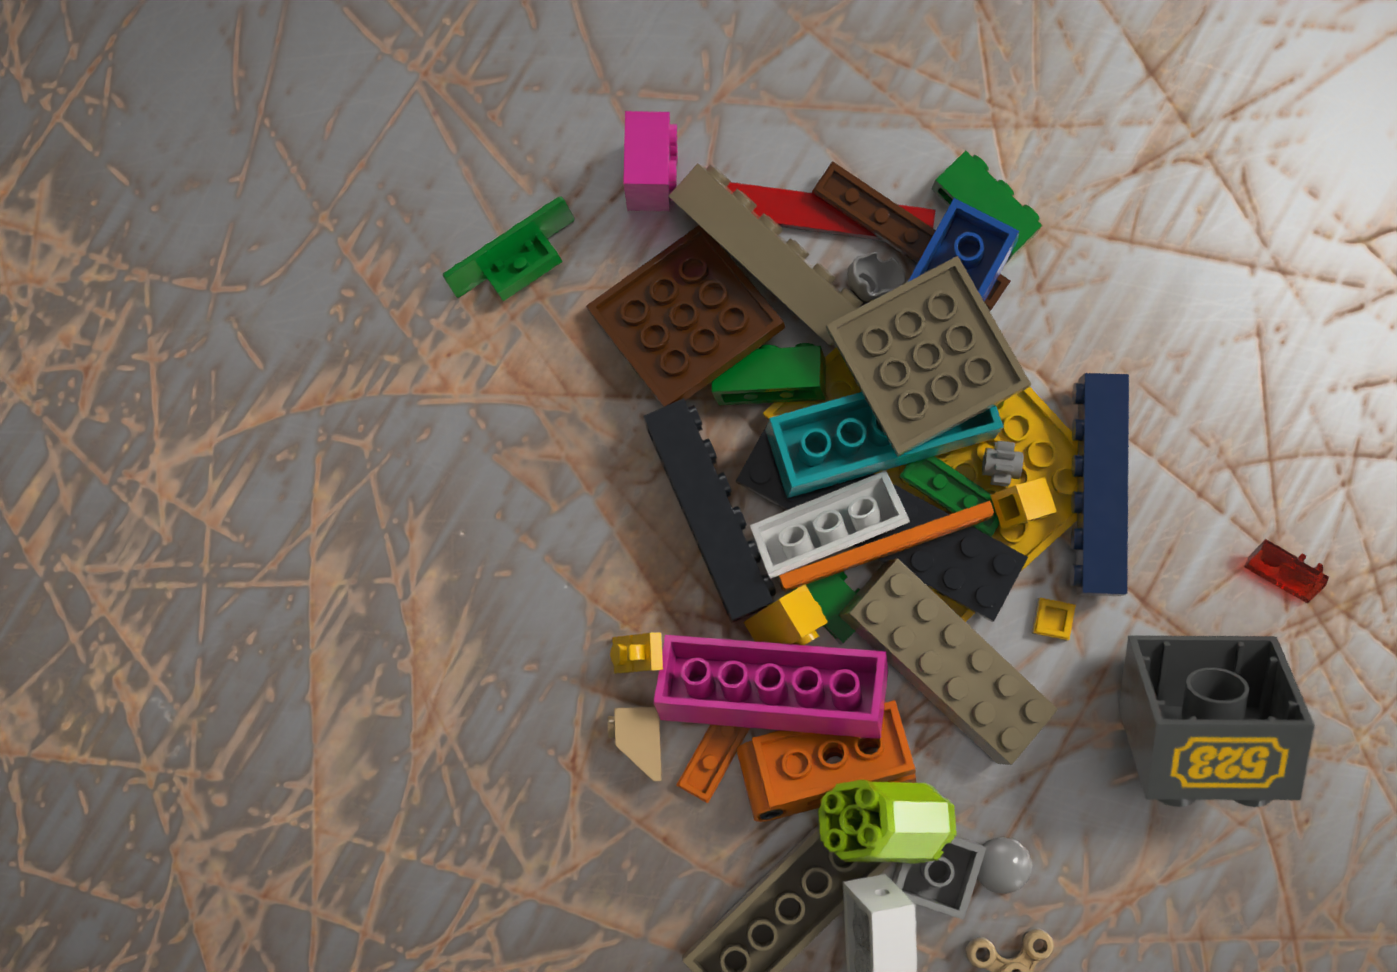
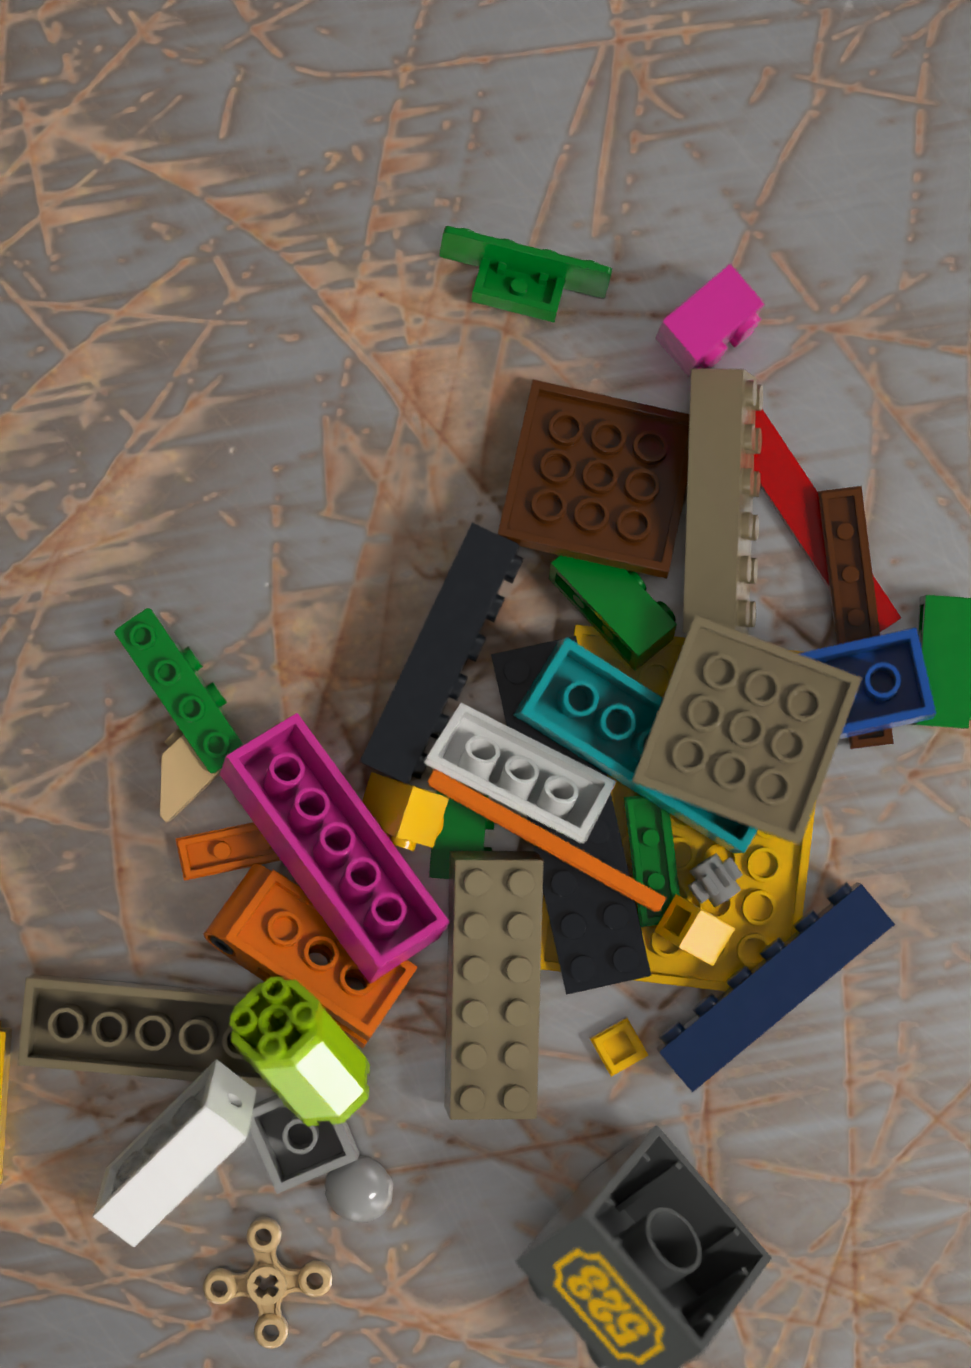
camera: 50 degrees right, 5 degrees up
yellow plate [610,632,663,674] -> none
light grey hair [847,252,906,303] -> none
clear red plate [1244,539,1329,604] -> none
none -> green bracket [115,608,244,773]

